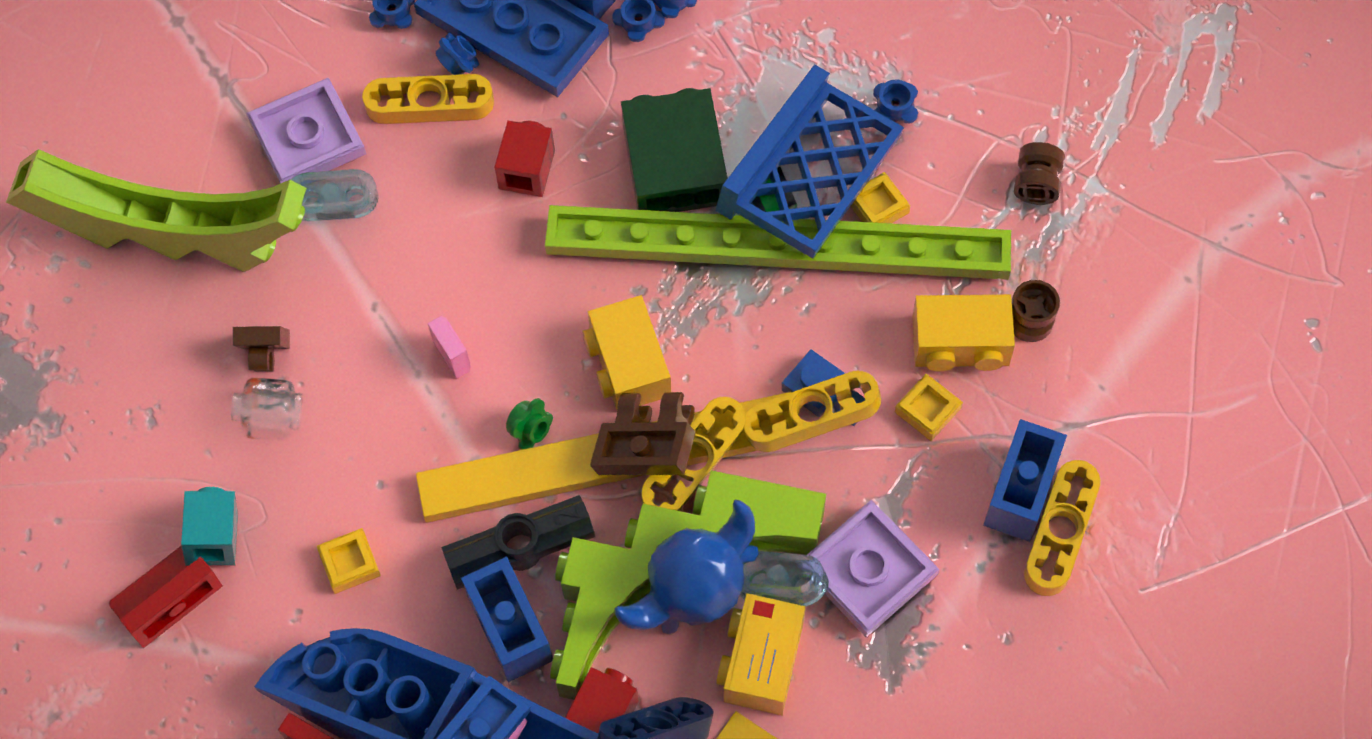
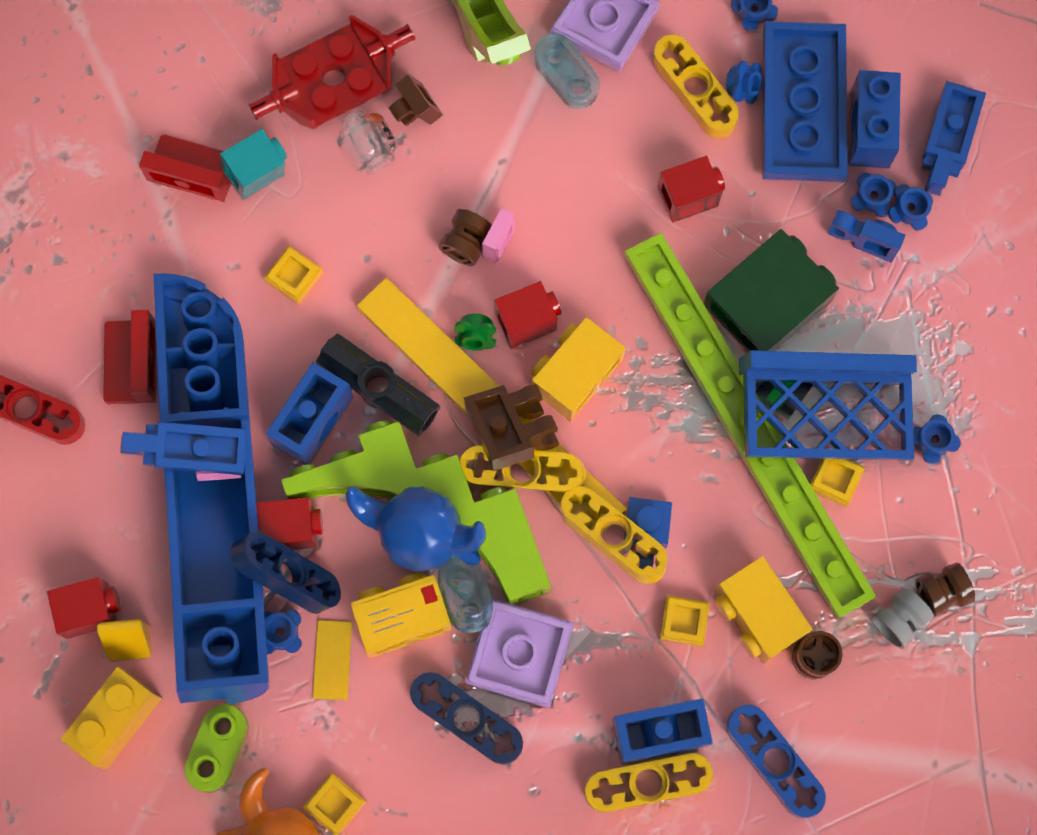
camera: 55 degrees right, 10 degrees up
none -> red plate [248,15,415,129]
none -> dark blue beam [410,672,523,765]
none -> reddish brown wheel [438,209,492,266]
none -> red brick [494,281,562,349]
none -> blue beam [726,705,826,818]
none -> blue plate [828,210,906,263]
none -> light grey wheel [871,587,934,649]

